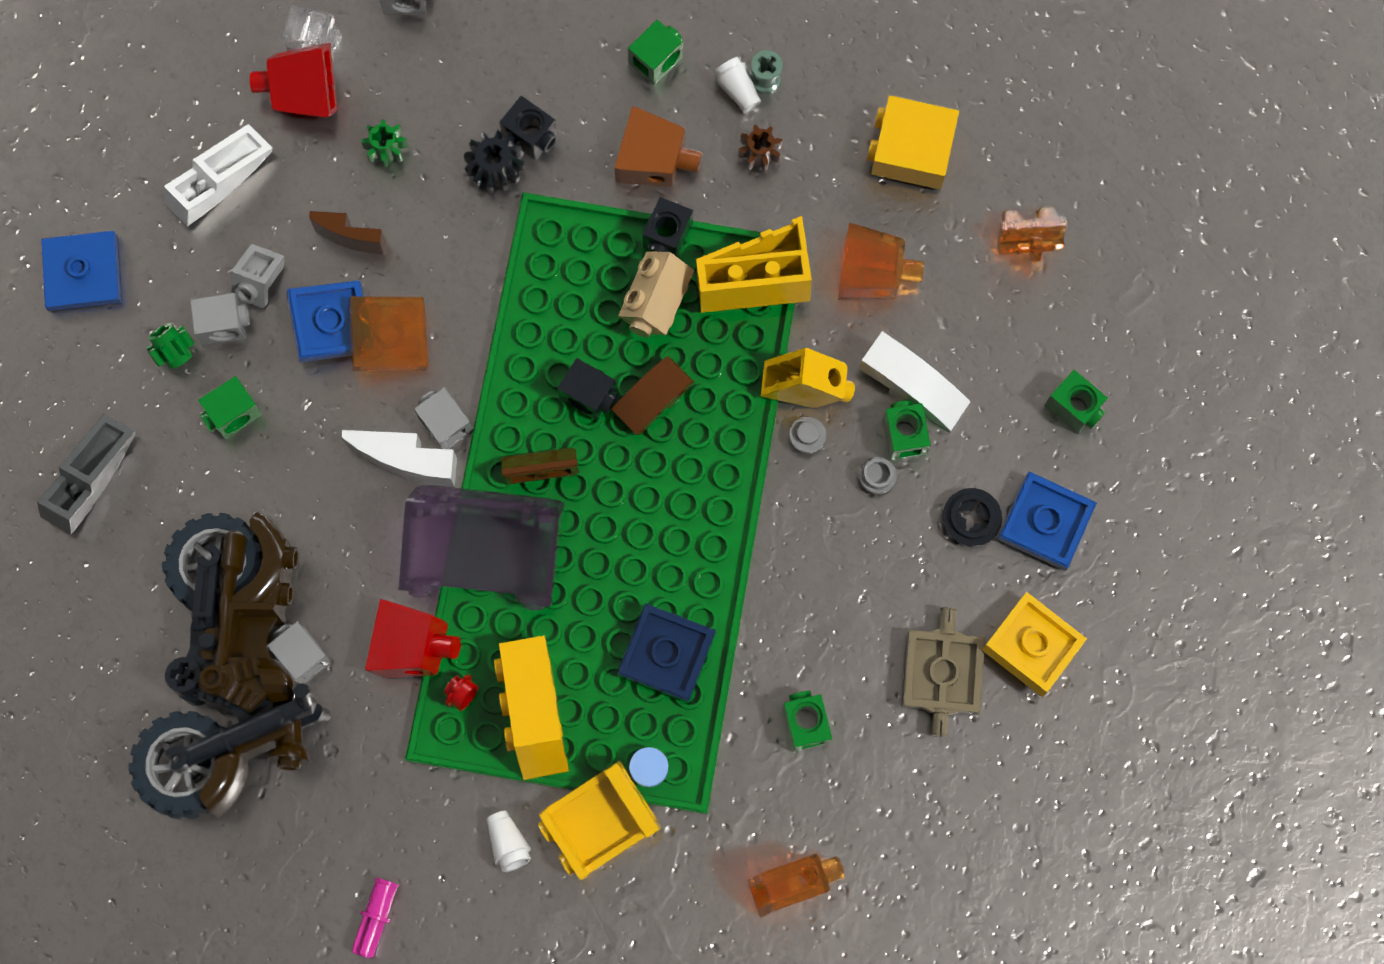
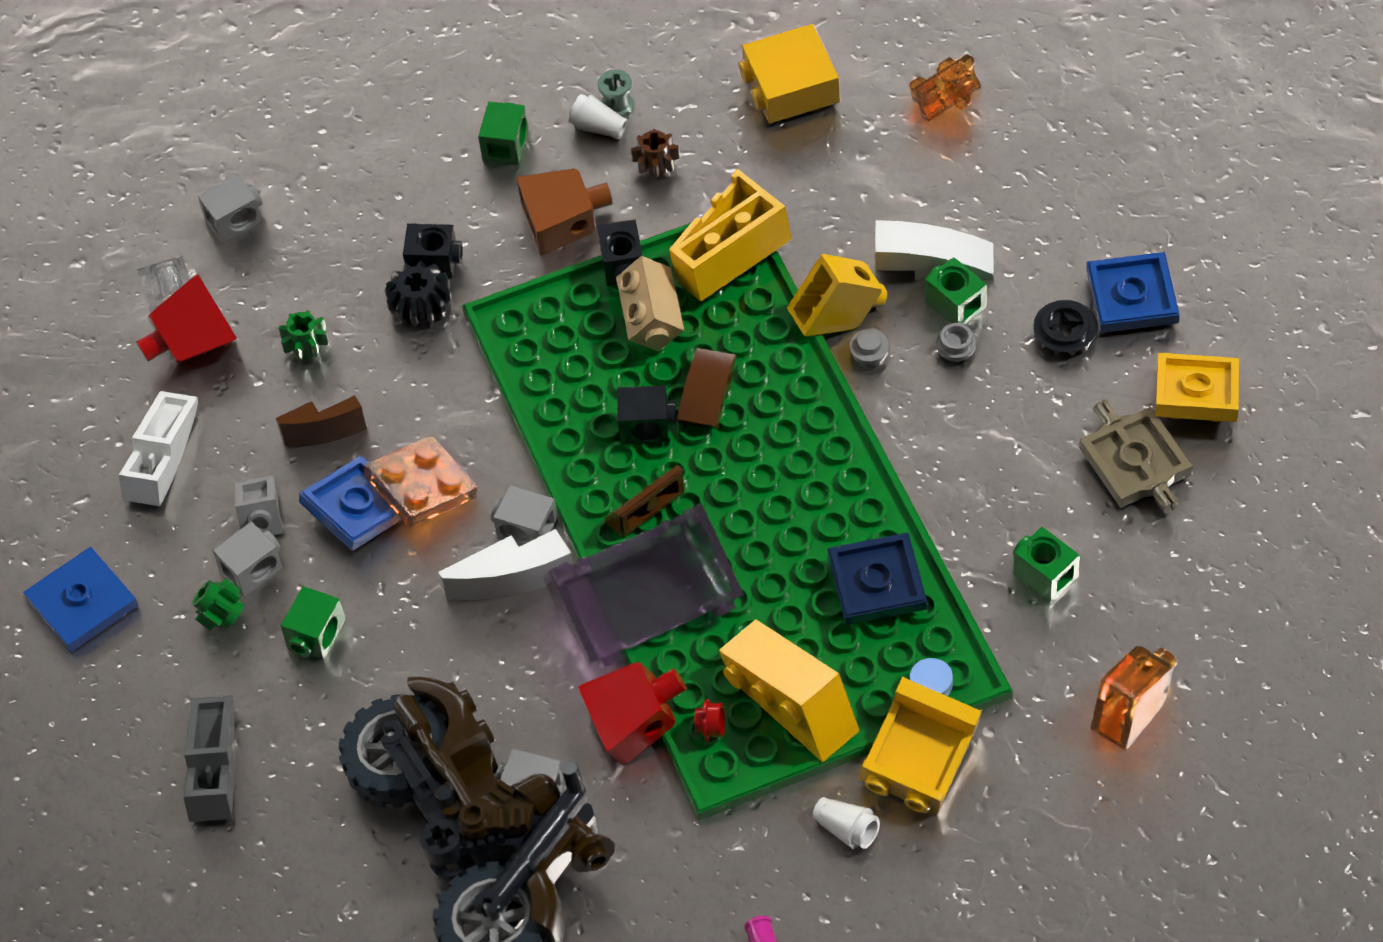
camera: 25 degrees left, 20 degrees down
clear orange torso [838,223,924,301] -> none
green brick [1044,369,1108,434] -> none

